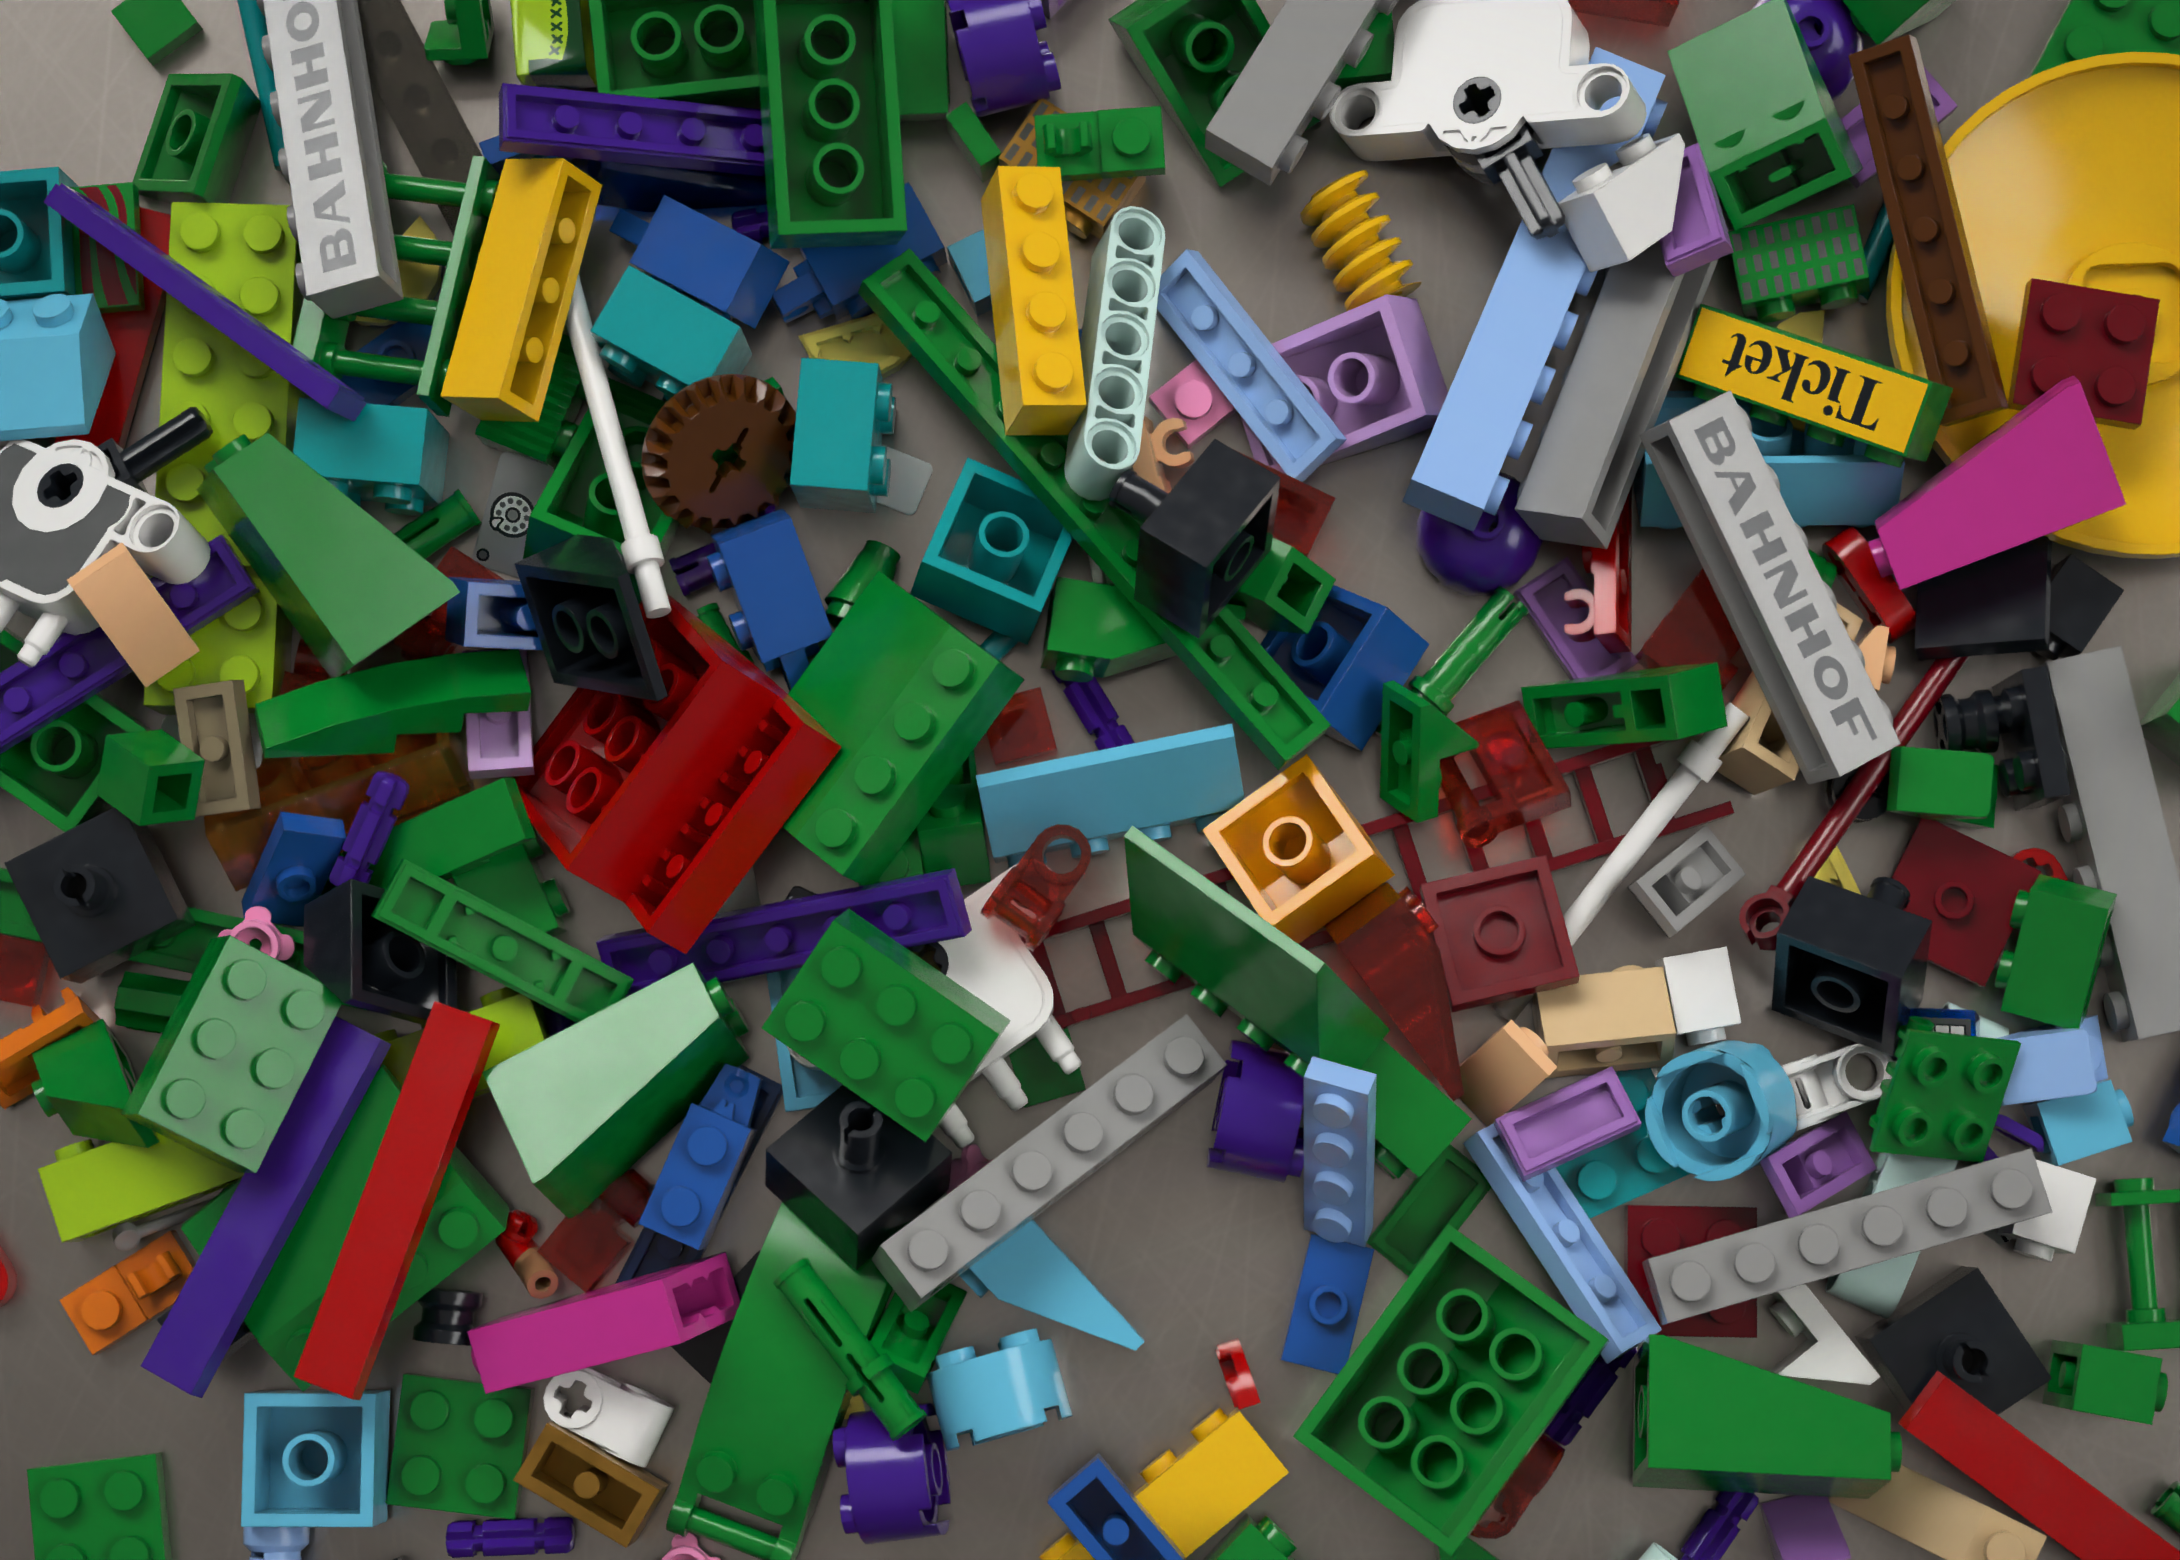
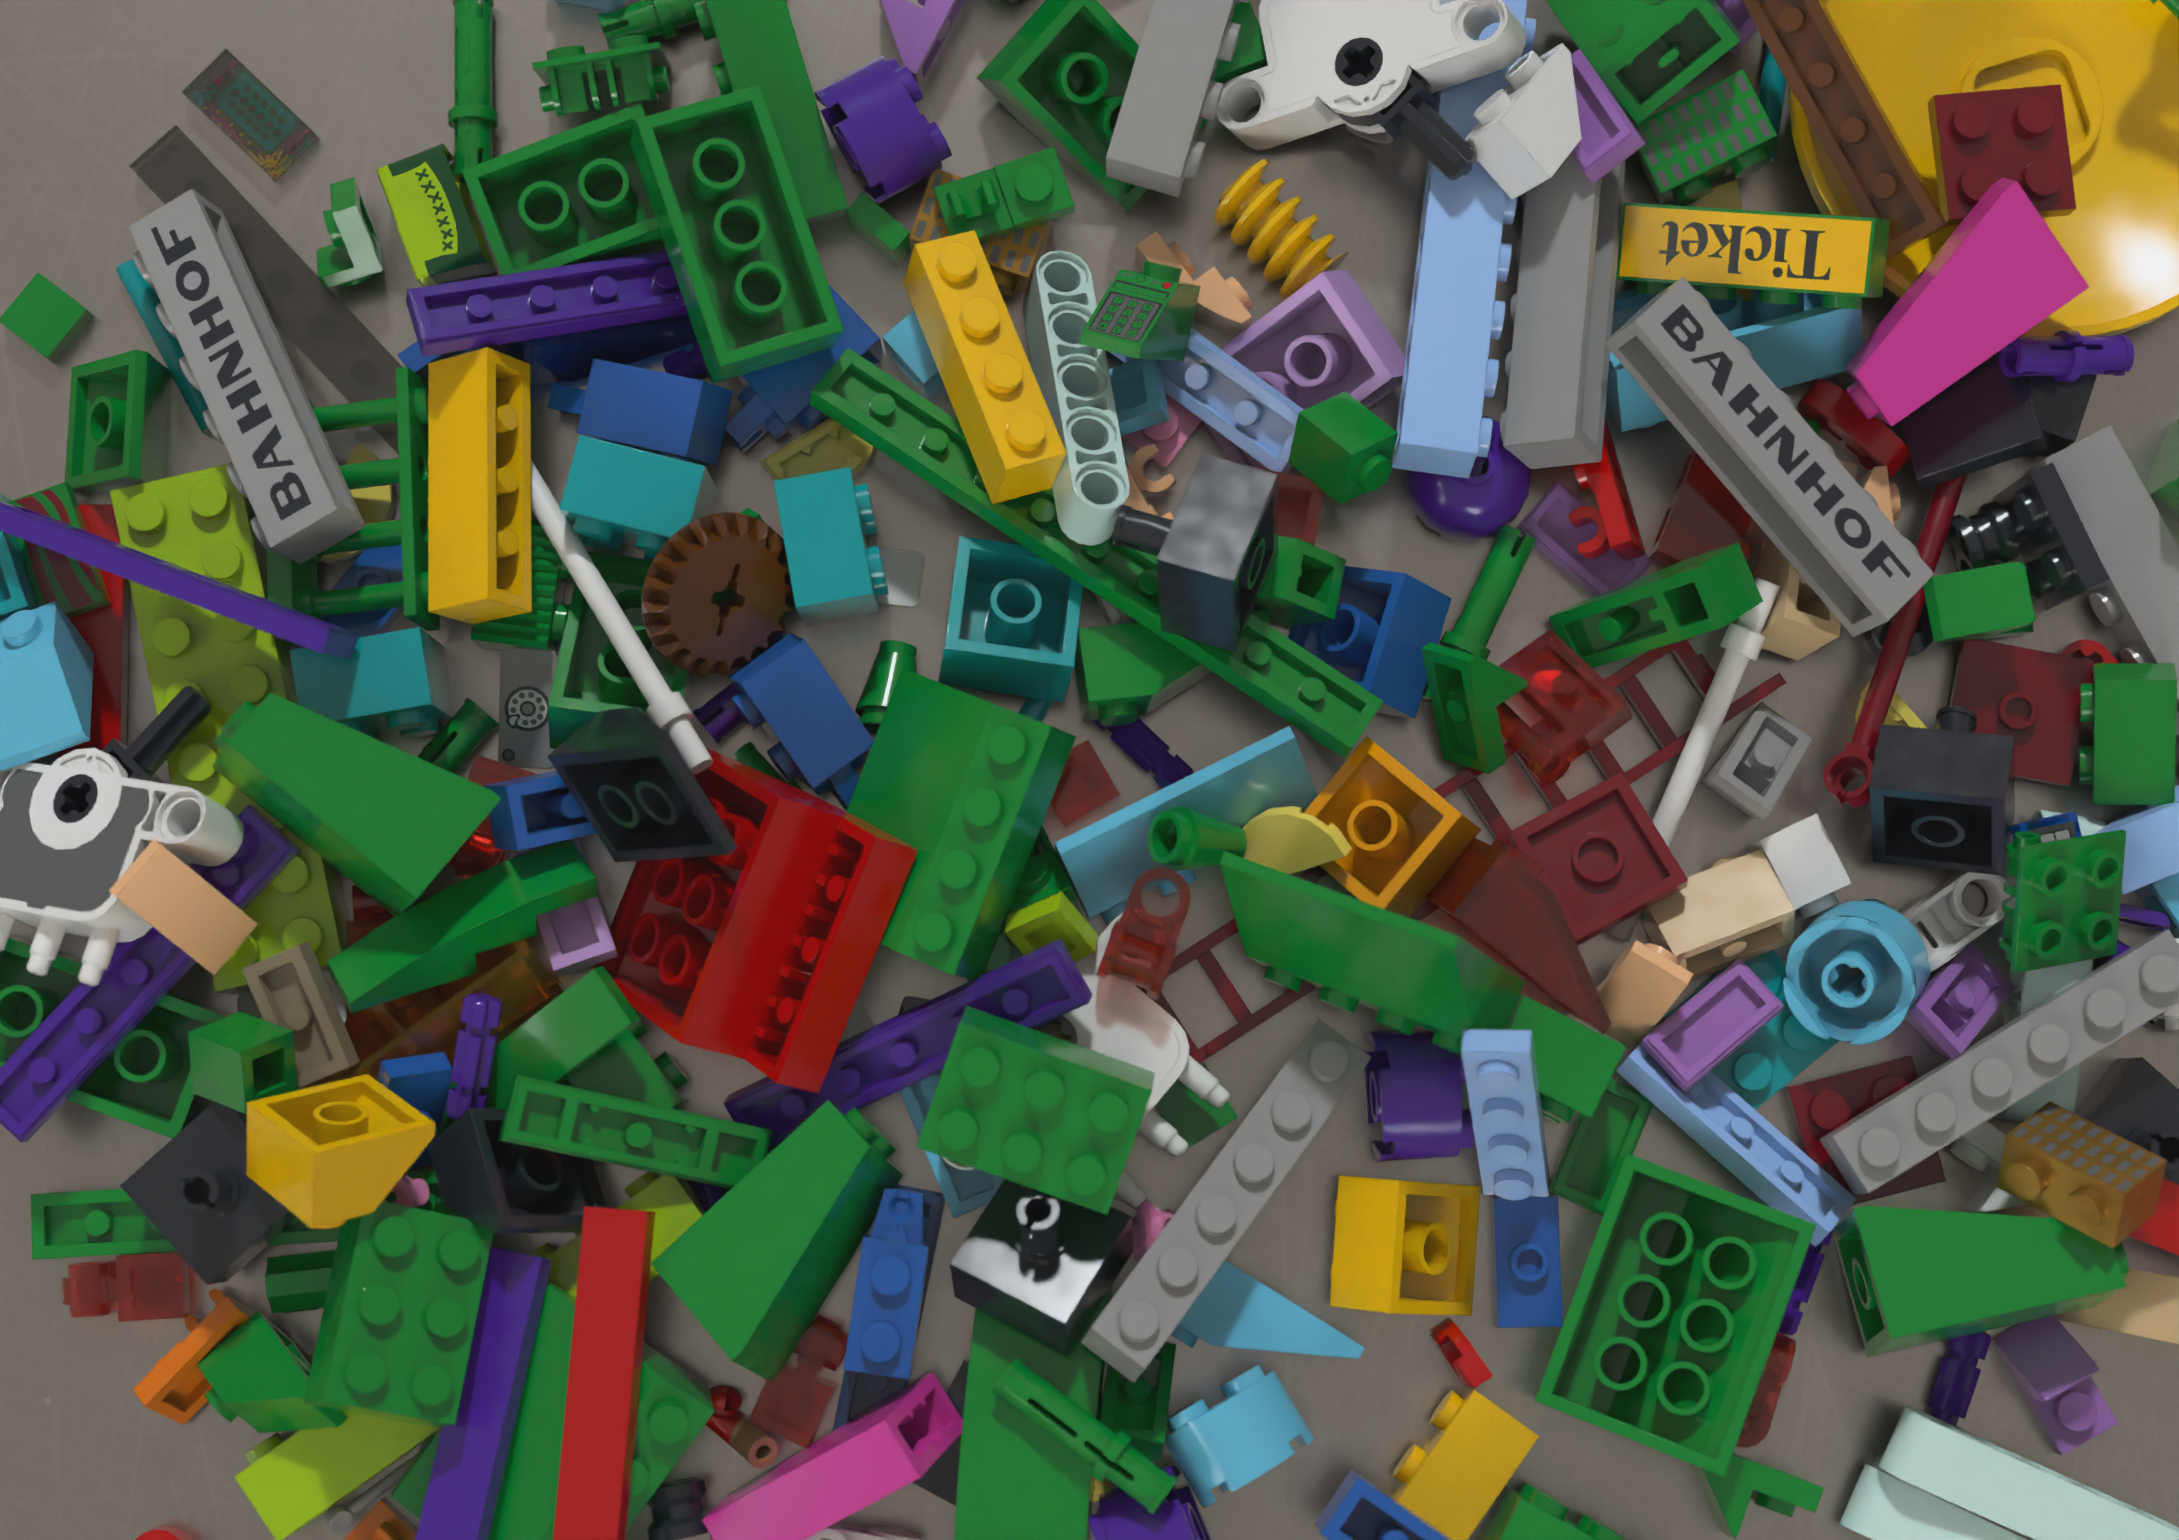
camera: 25 degrees left, 0 degrees up
none -> yellow slope [247,1074,435,1229]
none -> lime plate [1004,891,1098,961]
none -> green slope [1079,261,1201,361]
none -> medium azure plate [1109,359,1170,436]
none -> light nougat slope [1135,231,1253,337]
none -> green cone [1147,806,1247,872]
none -> light yellow tile [1242,806,1352,874]
none -> green brick [1288,391,1398,505]
none -> yellow slope [1329,1175,1480,1316]
none -> pearl gold brick [1996,1101,2167,1248]
none -> dark purple pin [1999,330,2134,382]

